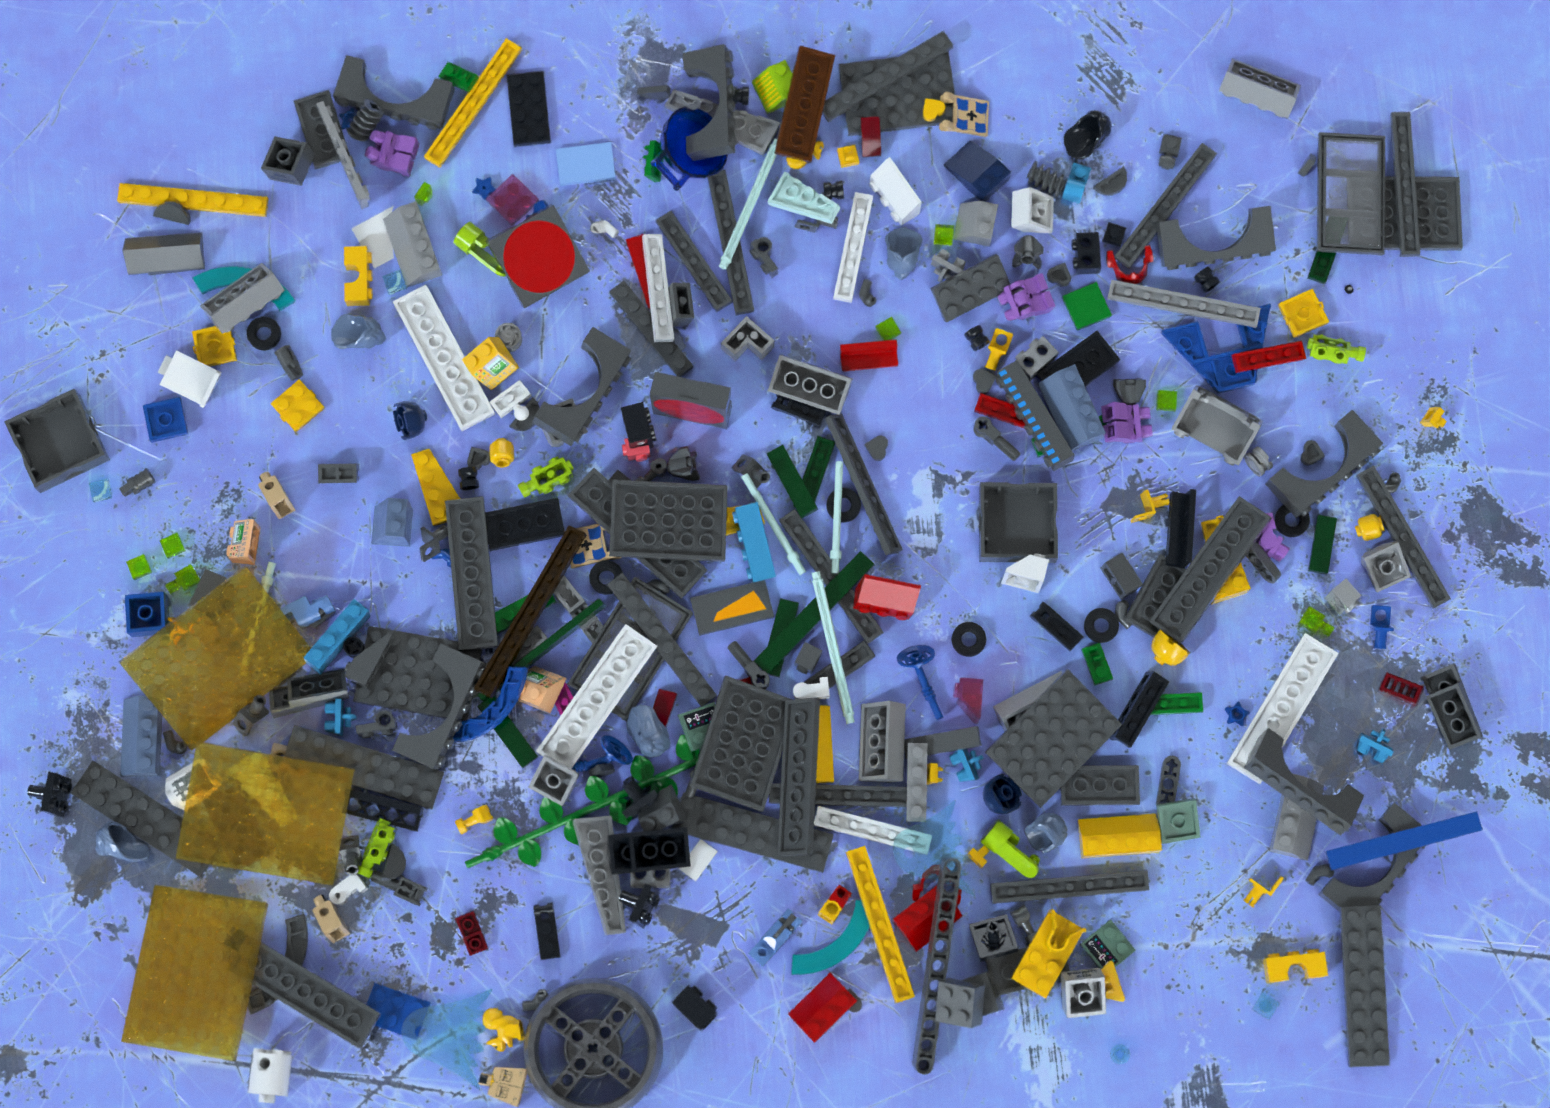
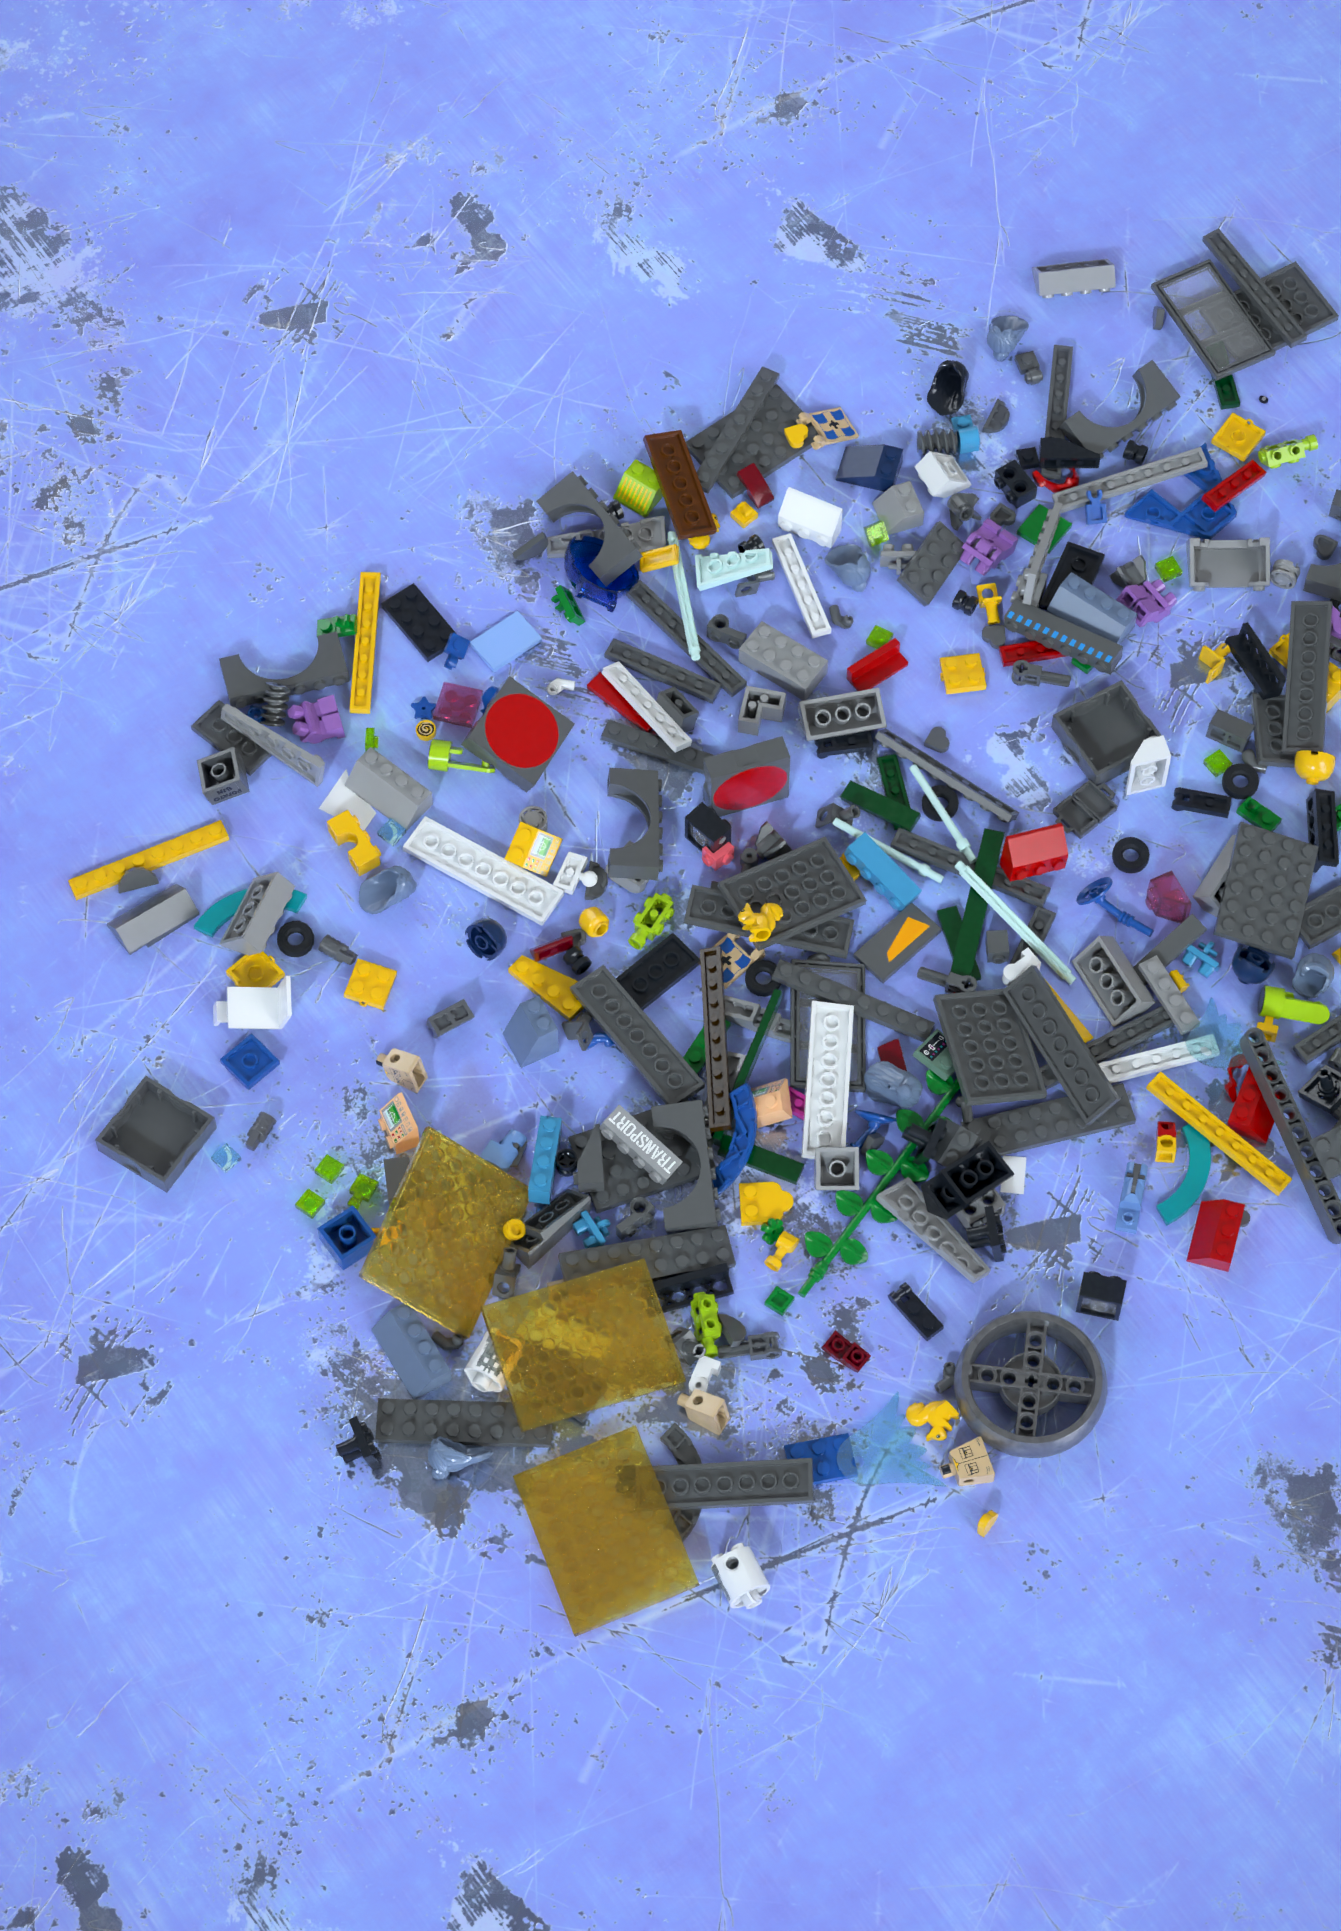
camera: 30 degrees left, 15 degrees down
none -> tile [416,720,436,741]
none -> blue plate [443,632,470,670]
none -> yellow tile [503,1219,526,1241]
none -> dark red slope [530,935,573,962]
none -> light grey brick [599,1105,683,1185]
none -> yellow tile [640,544,679,573]
none -> yellow animal [738,902,783,942]
none -> light grey piece [739,621,828,701]
none -> yellow plate [739,1182,794,1226]
none -> green plant [761,1218,784,1245]
none -> green tile [764,1286,795,1316]
none -> yellow plate [939,653,986,695]
none -> sand blue hair [987,315,1029,361]
none -> light grey wing [1021,502,1063,605]
none -> black slope [1039,436,1100,468]
none -> dark grey piece [1053,780,1118,839]
none -> plate [1085,489,1107,525]
none -> clear neon green plate [1203,749,1233,777]

